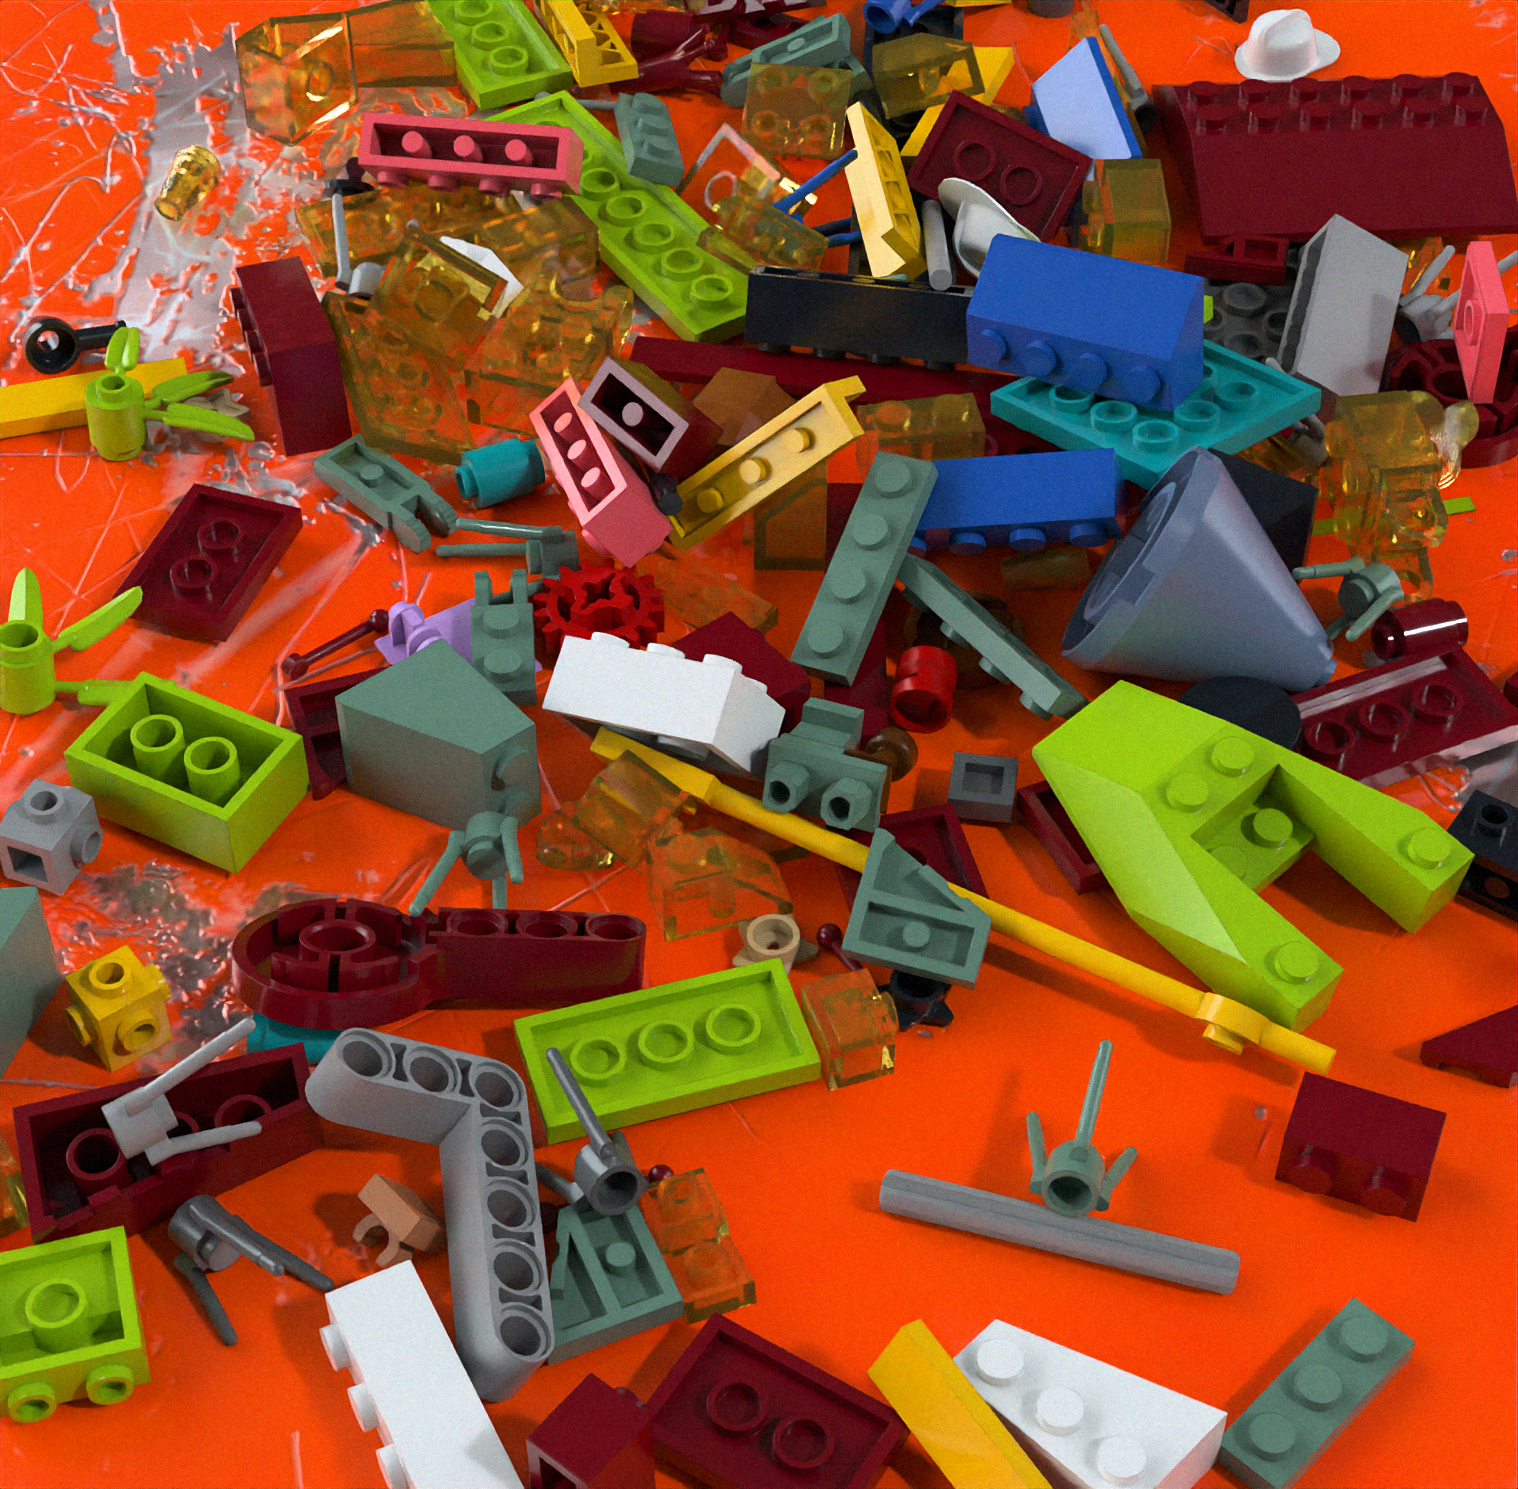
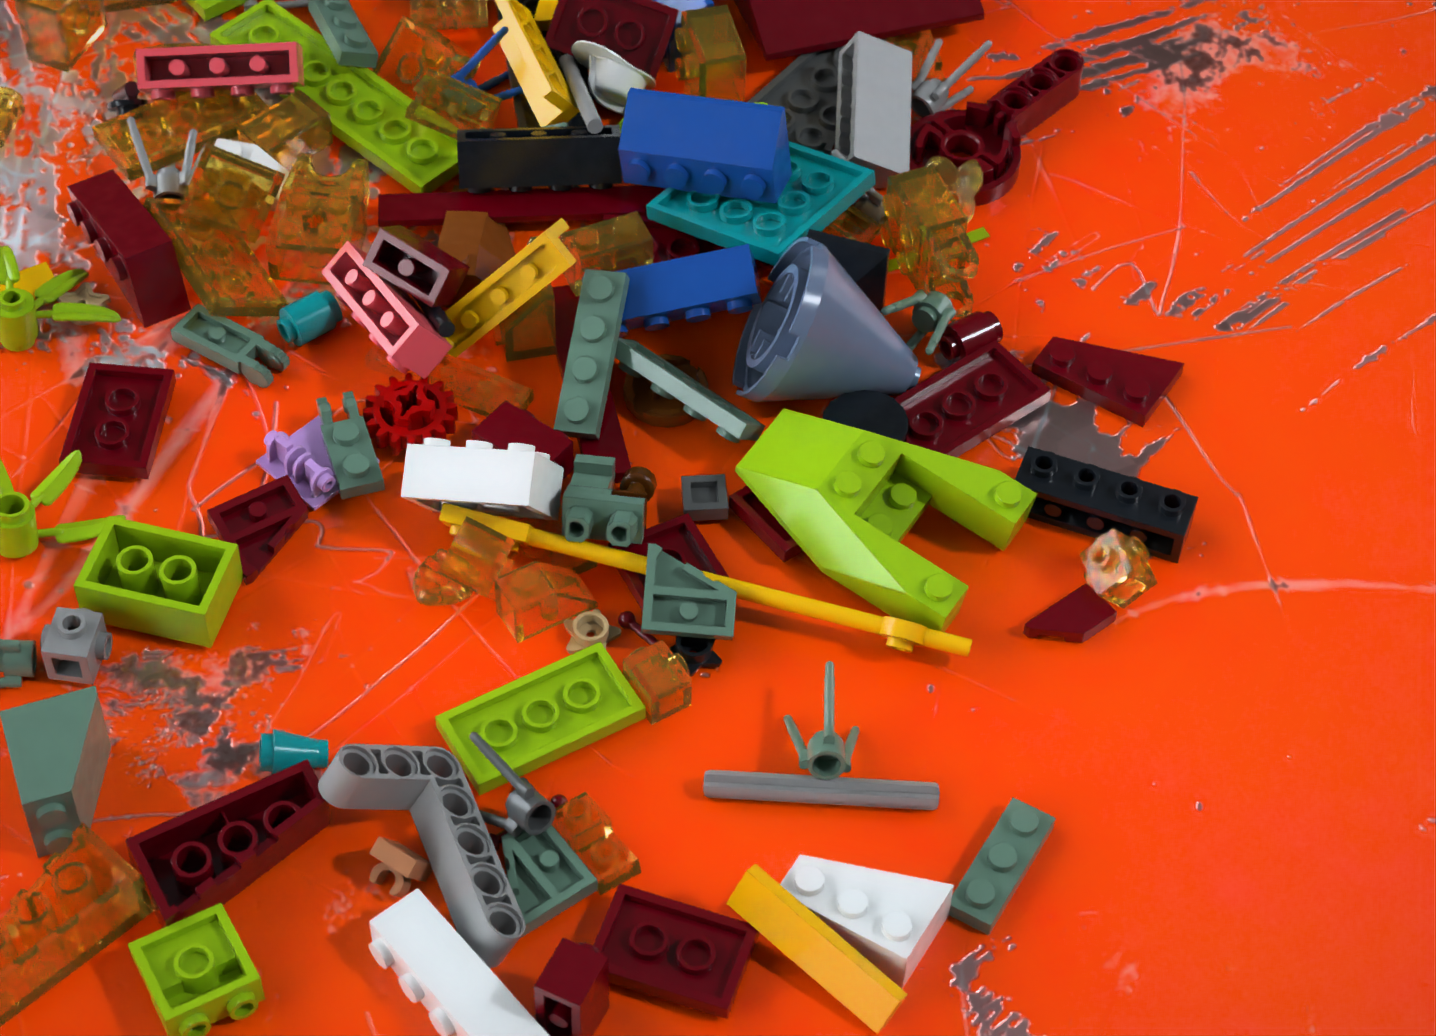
camera: 15 degrees left, 5 degrees up
yellow brick [64,945,173,1073] -> none
light grey plant [101,1018,262,1166] -> none
dark grey plant [168,1194,334,1346] -> none
dark red beam [232,898,647,1030] -> none
dark red hinge [281,608,389,680] -> none
sand green slope [335,638,542,831] -> none
sand green plant [408,811,524,917] -> none
sand green plant [436,518,579,605] -> none
red wheel [889,645,958,734] -> none
clear yellow cone [999,542,1091,594] -> none
dark red tile [1183,233,1290,287] -> none
dark red brick [1275,1071,1447,1222] -> none
coral plate [1452,241,1510,404] -> none

